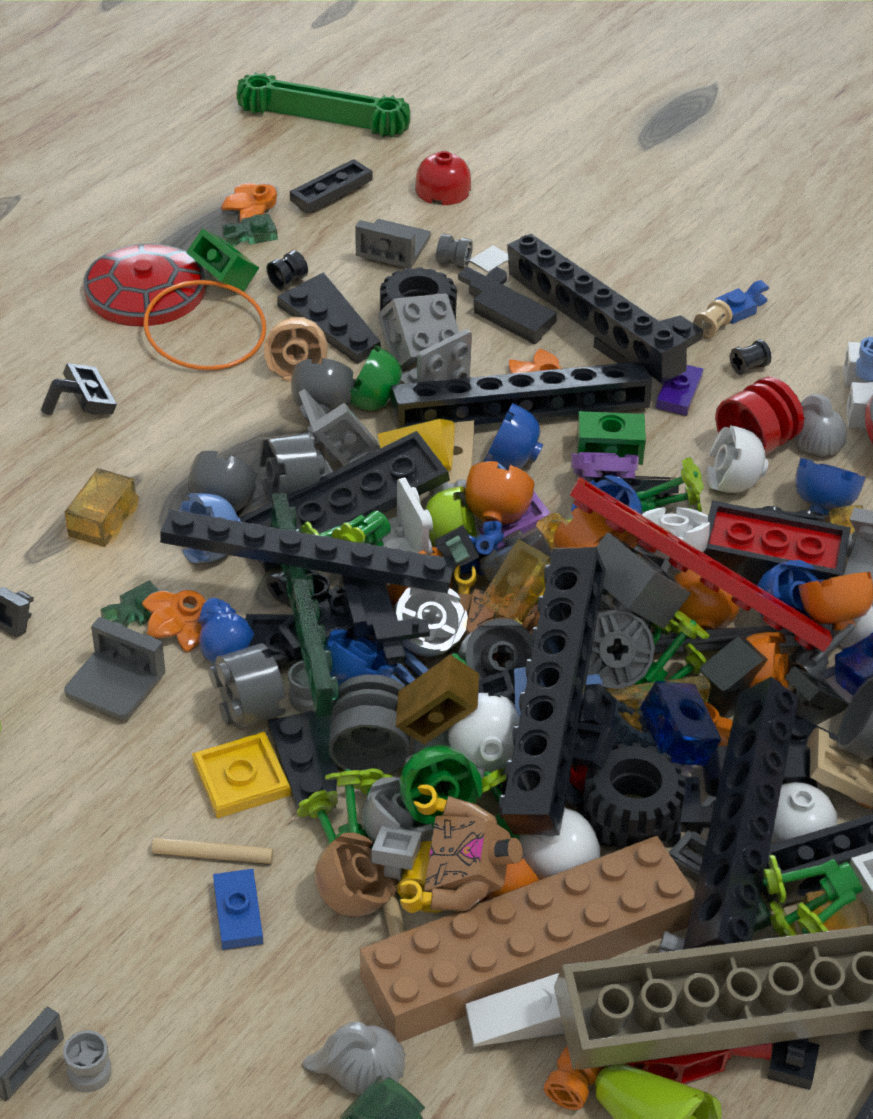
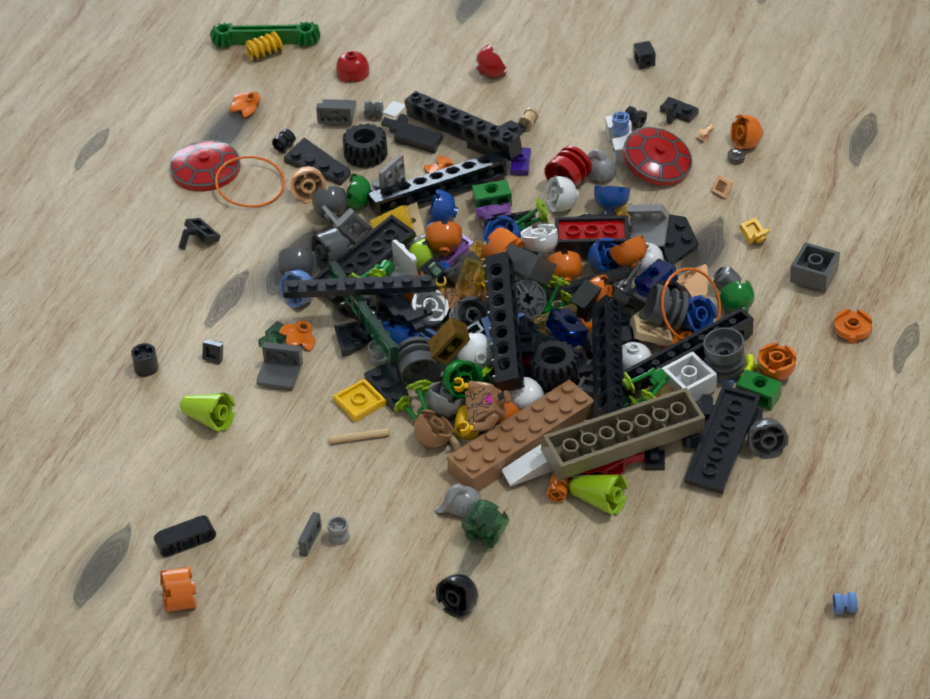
camera: 10 degrees left, 0 degrees up
clear yellow brick [64,468,139,547] -> none
green brick [186,228,260,292] -> none
blue hair [198,598,254,664] -> none
dark grey brick [209,643,286,729] -> none
blue plate [213,869,264,950] -> none
clear green plate [222,214,278,246] -> none
black plate [290,159,373,213] -> none
light grey tile [371,826,422,880] -> none
light grey bracket [377,293,459,371] -> none
blue arm [474,521,504,555] -> none
red plate [570,477,832,652] -> none
blue plate [715,280,769,324] -> none
black bush [729,339,772,375] -> none
none -> yellow piece [246,32,283,61]
none -> red cylinder [476,44,507,79]

